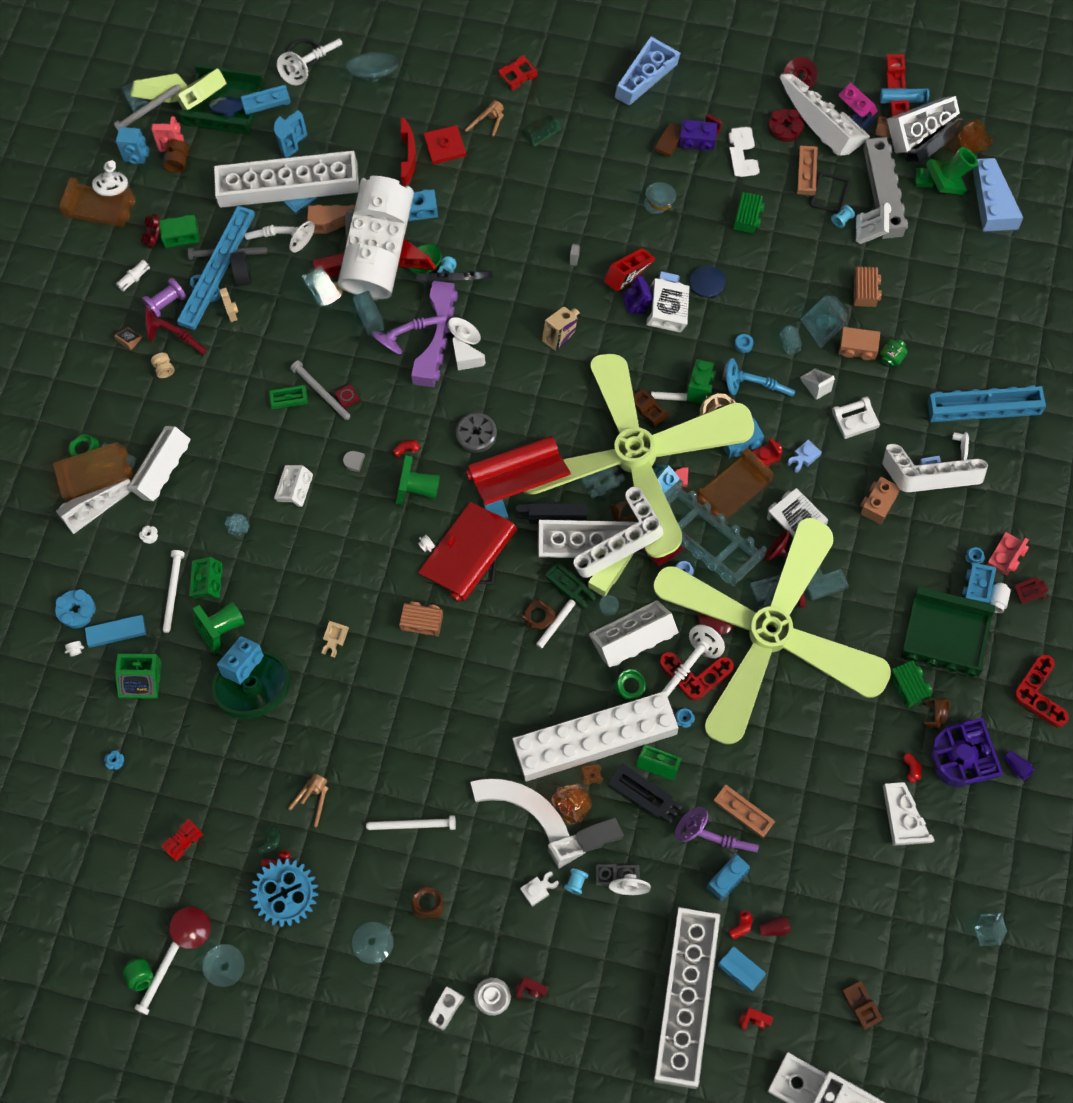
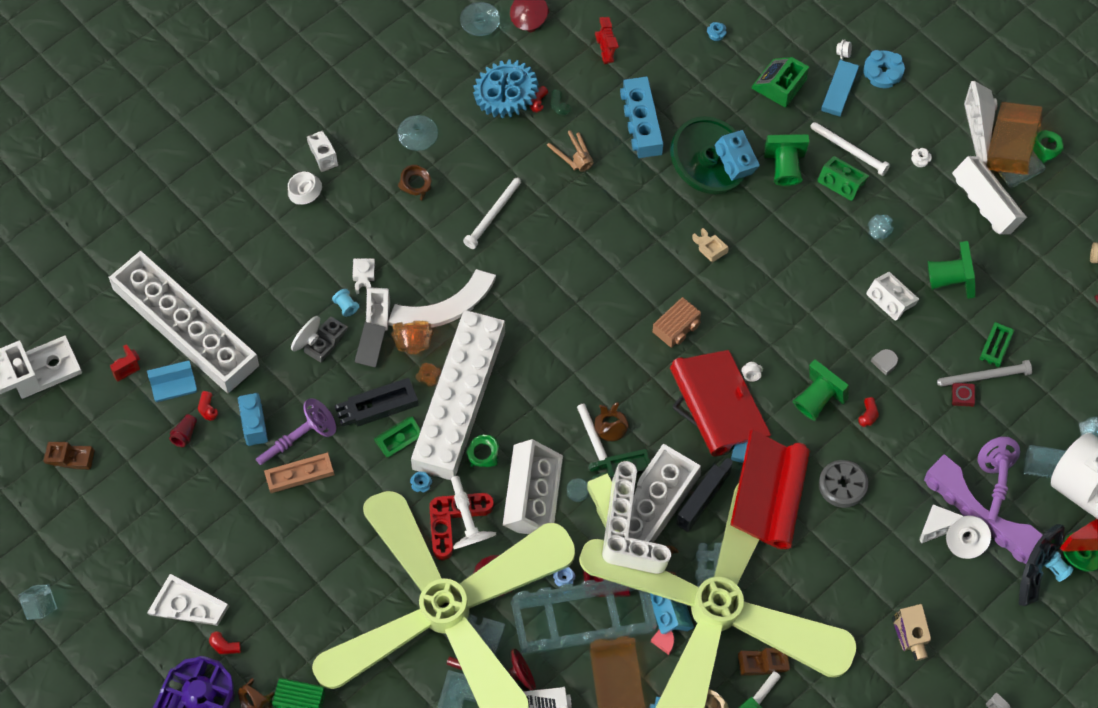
camera: 120 degrees right, 5 degrees down
dark red bracket [514,977,548,1000] -> none
none -> dark azure brick [620,77,663,158]
none -> green plant [927,241,976,299]

